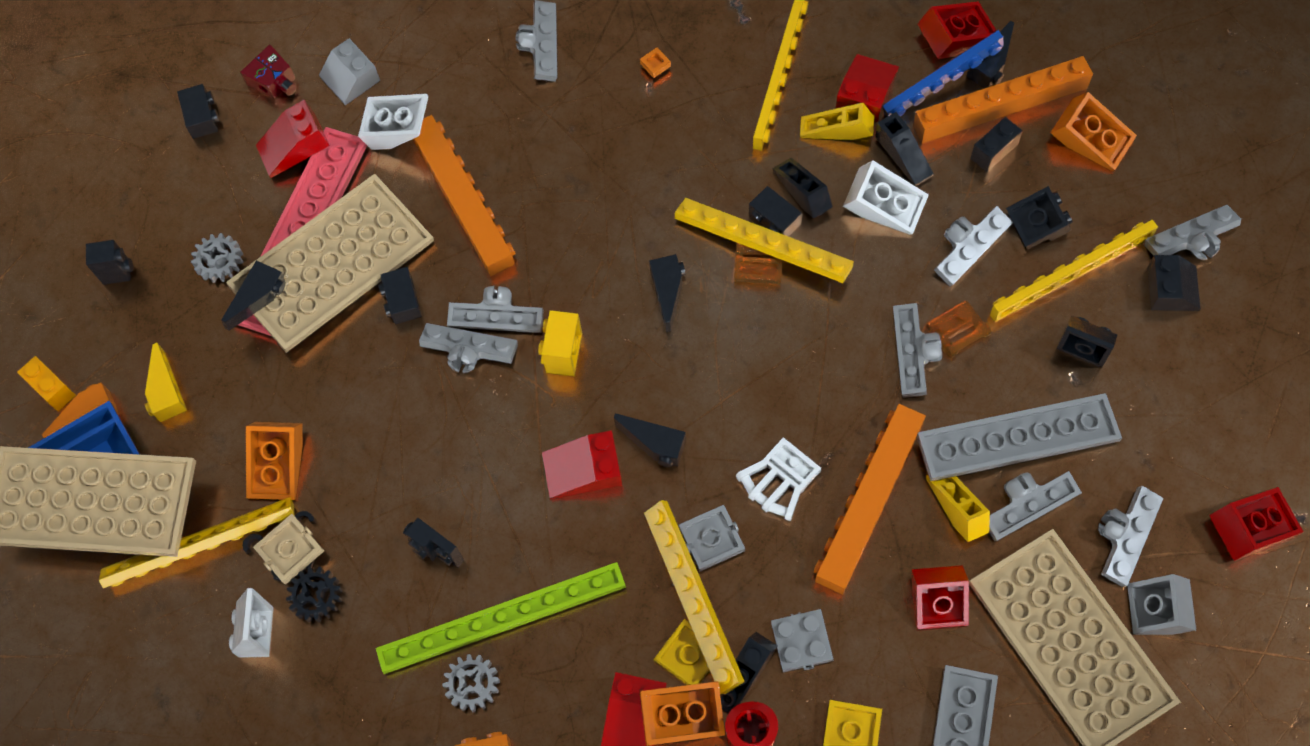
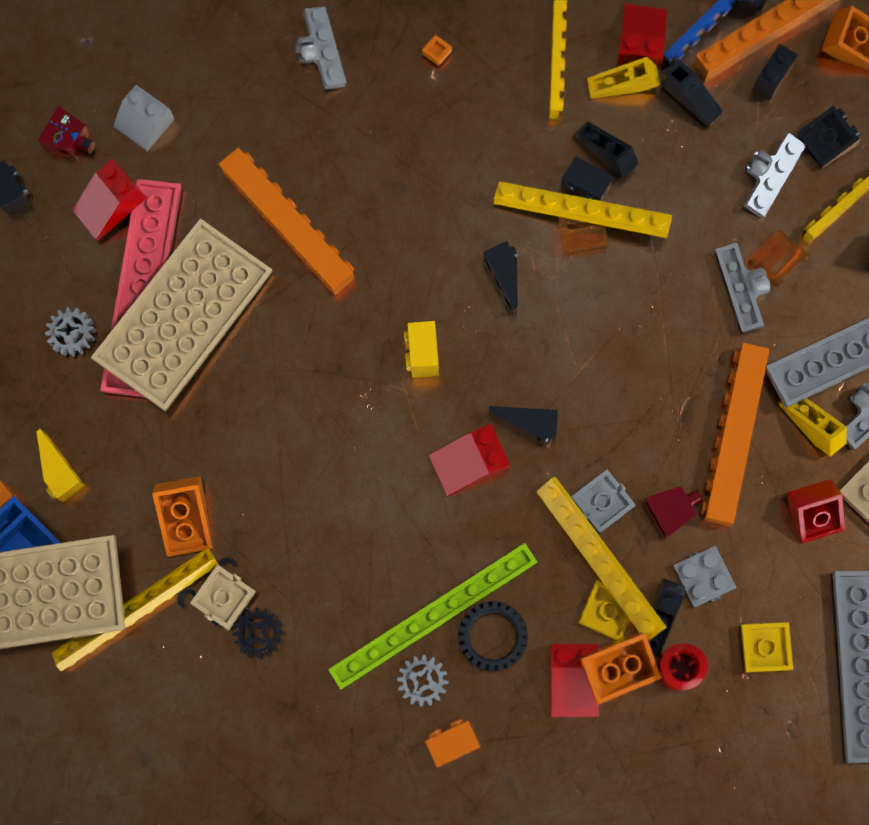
camera: 15 degrees left, 10 degrees up
black slope [221,260,286,331] -> none
white slope [229,588,273,657] -> none
white slope [358,94,428,150] -> none
black brick [379,267,422,325] -> none
black plate [403,518,464,567] -> none
light grey plate [419,323,518,373] -> none
light grey plate [447,286,544,333] -> none
white plate [736,437,821,521] -> none
white slope [843,160,928,235] -> none
none -> black tyre [458,601,528,671]
none -> dark red torso [643,486,703,539]

